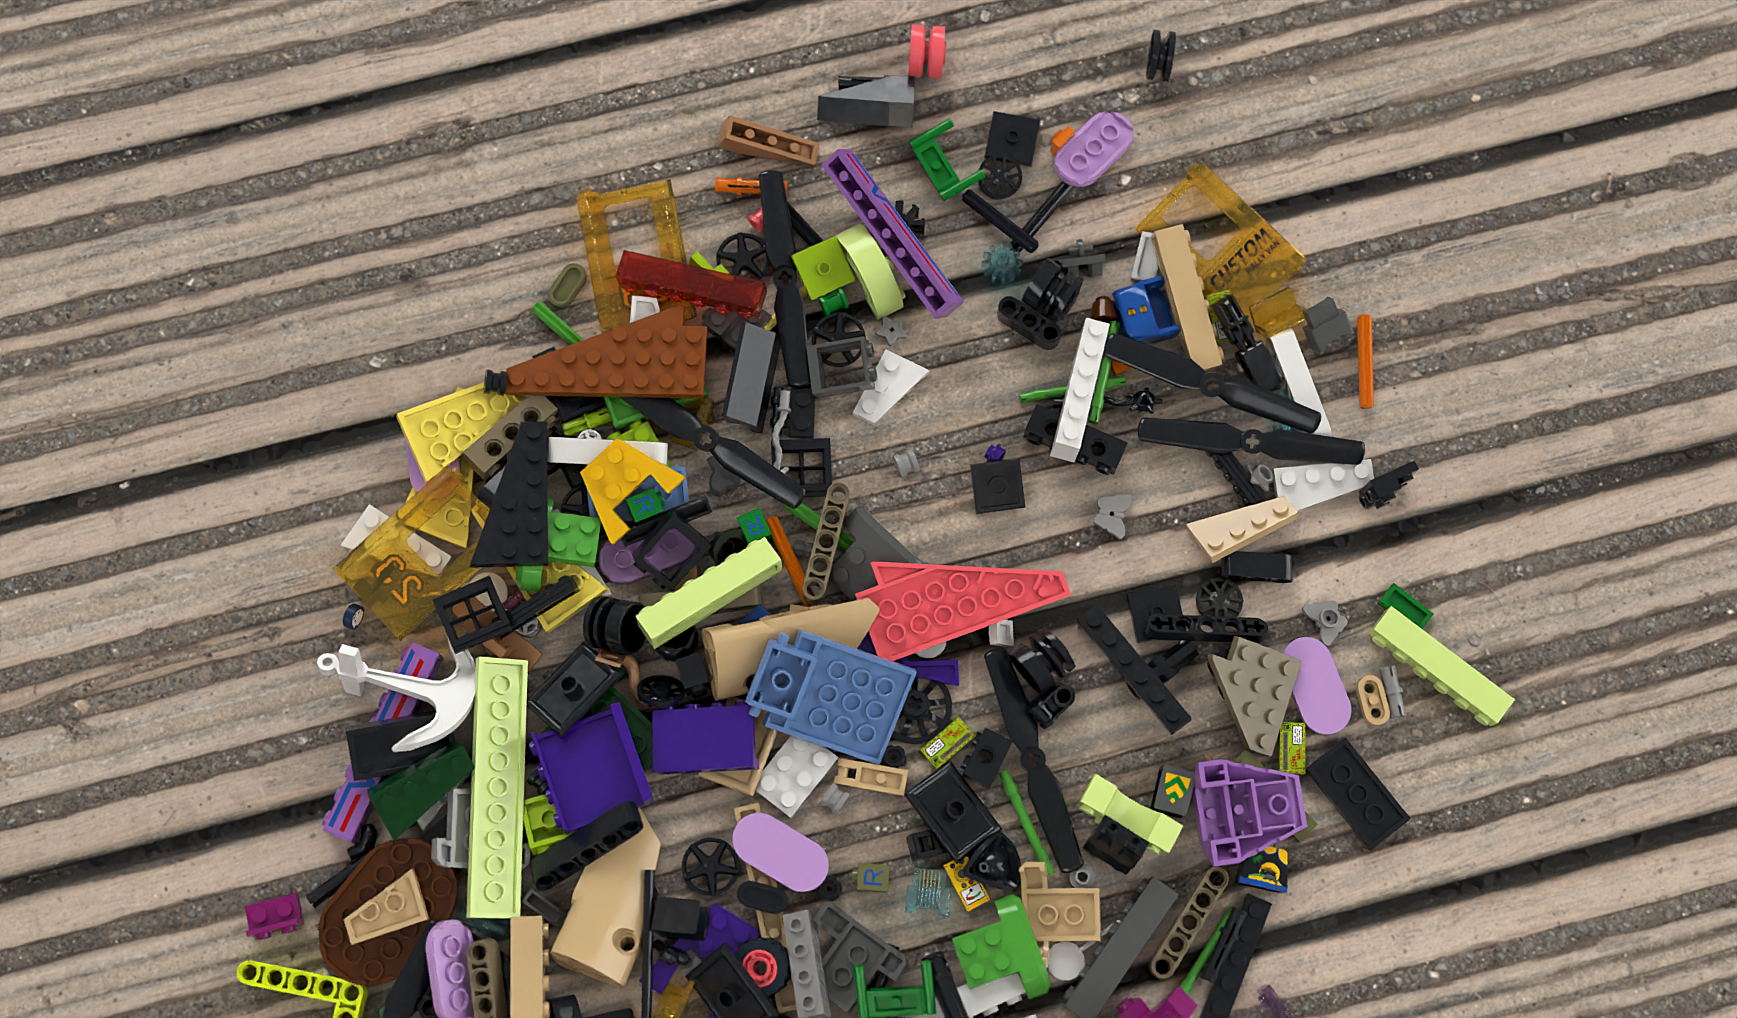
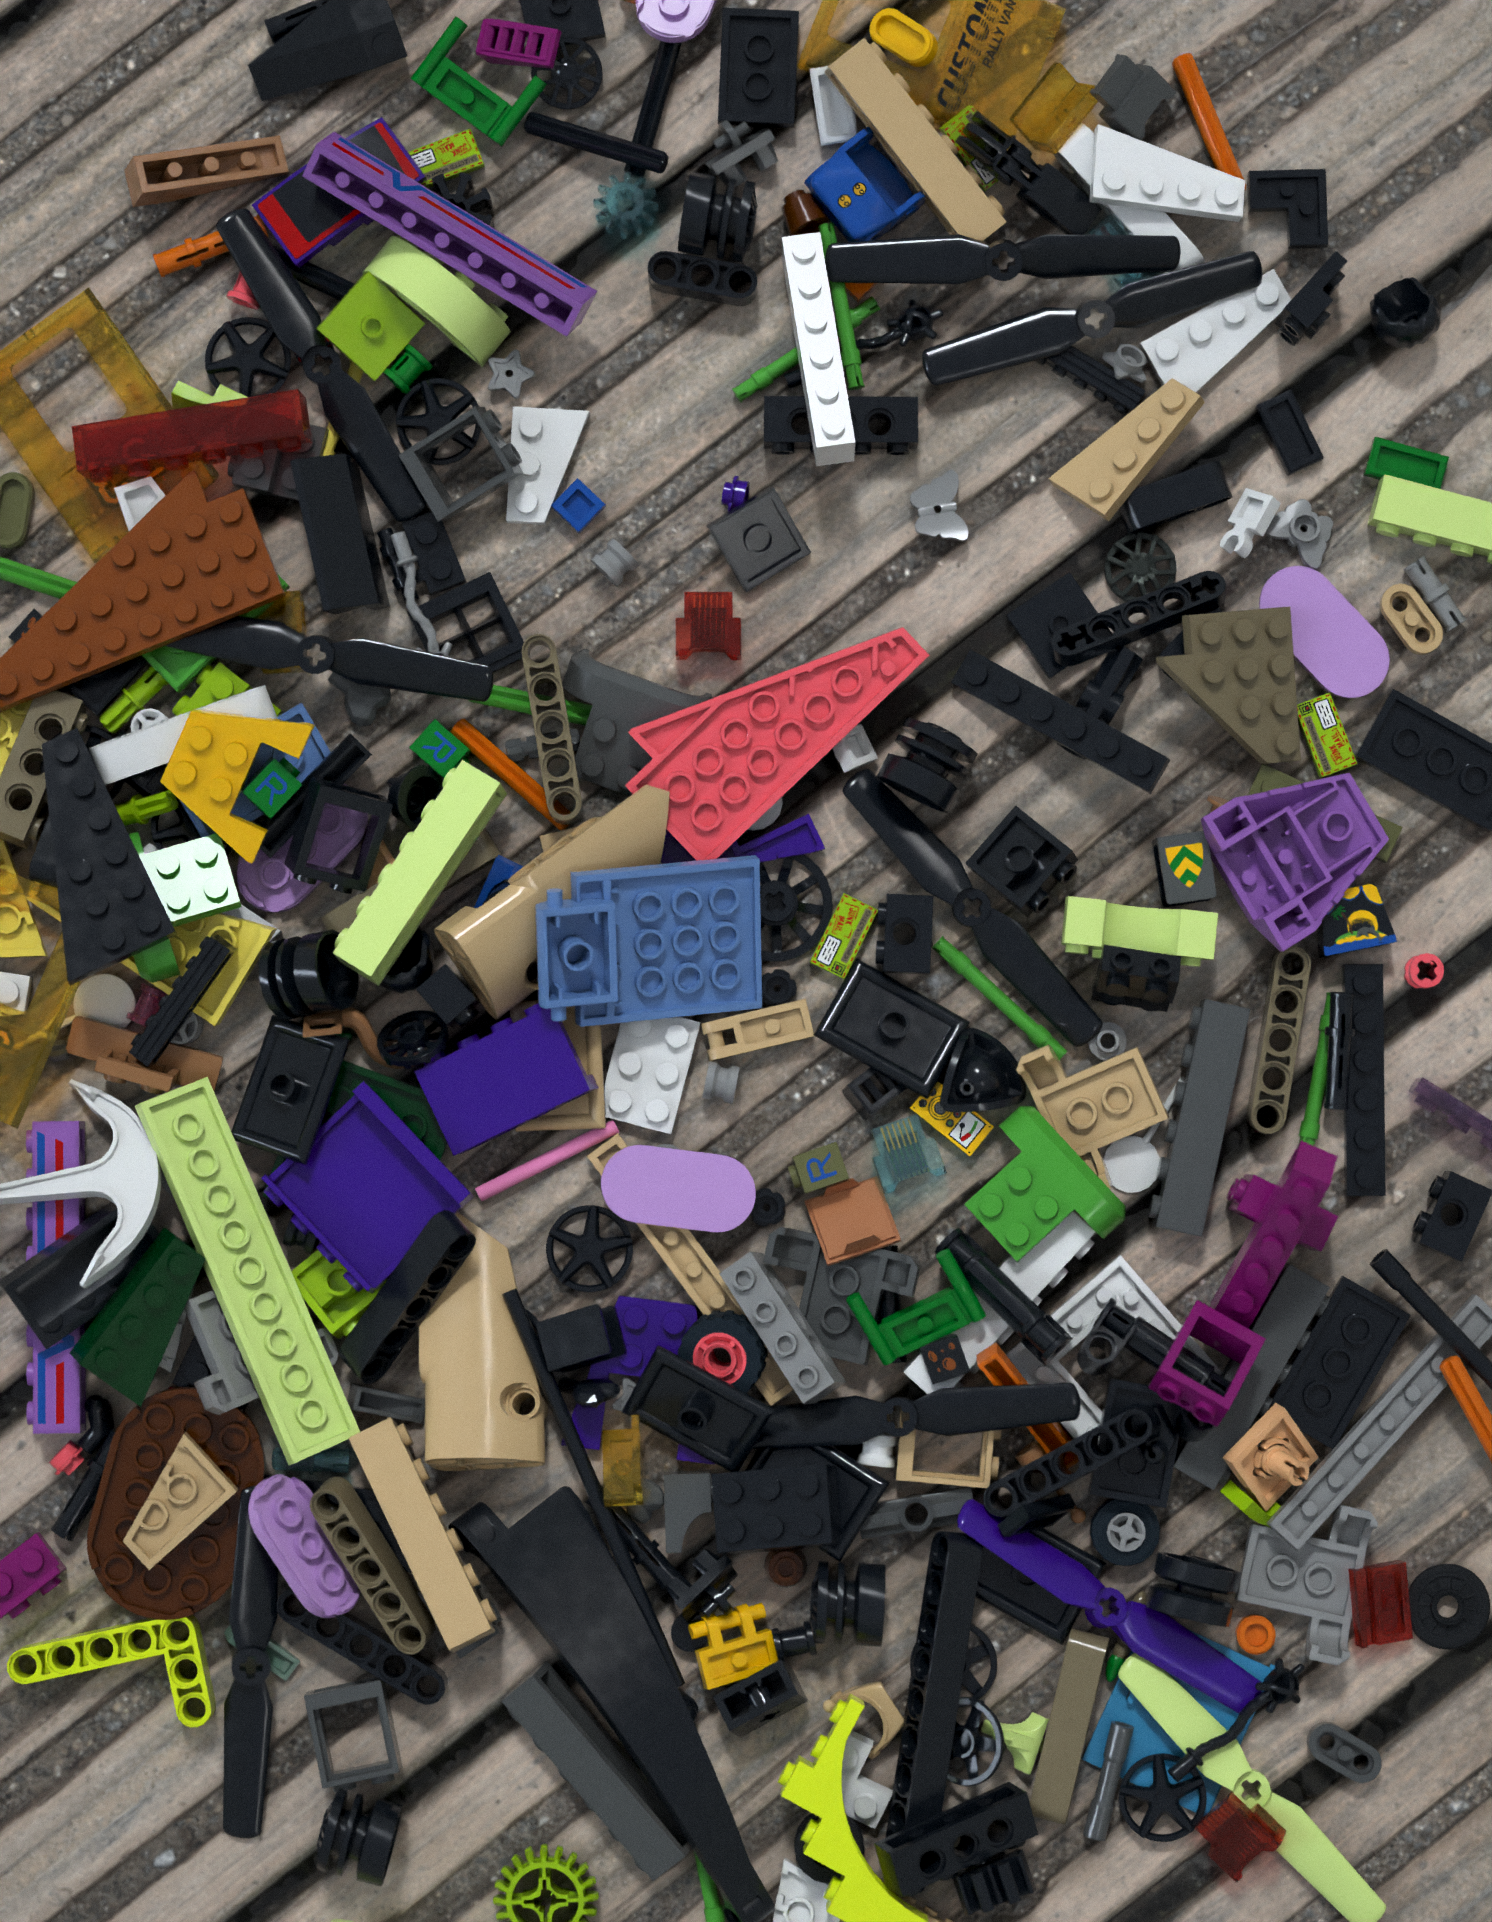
camera: 20 degrees left, 10 degrees up
black piece [433,575,513,654] -> none
black tile [737,881,788,914] -> none
black piece [1026,682,1076,729] -> none
none -> coral plate [49,1440,84,1476]
none -> lime axle [114,790,178,826]
none -> slope [252,117,427,268]
none -> tile [408,128,485,188]
none -> bright pink bar [475,1119,620,1202]
none -> magenta slope [476,18,562,69]
none -> blue plate [551,478,606,534]
none -> clear red piece [676,592,741,660]
none -> black plate [718,8,799,128]
none -> nougat piece [804,1176,901,1266]
none -> yellow tile [869,8,938,67]
none -> black plate [965,806,1078,918]
none -> white wing [1089,124,1245,222]
none -> white plate [1220,488,1281,558]
none -> black plate [1247,169,1328,249]
none -> black tile [1255,389,1324,476]
none -> black hair [1370,277,1441,349]
none -> coral bush [1404,953,1444,989]

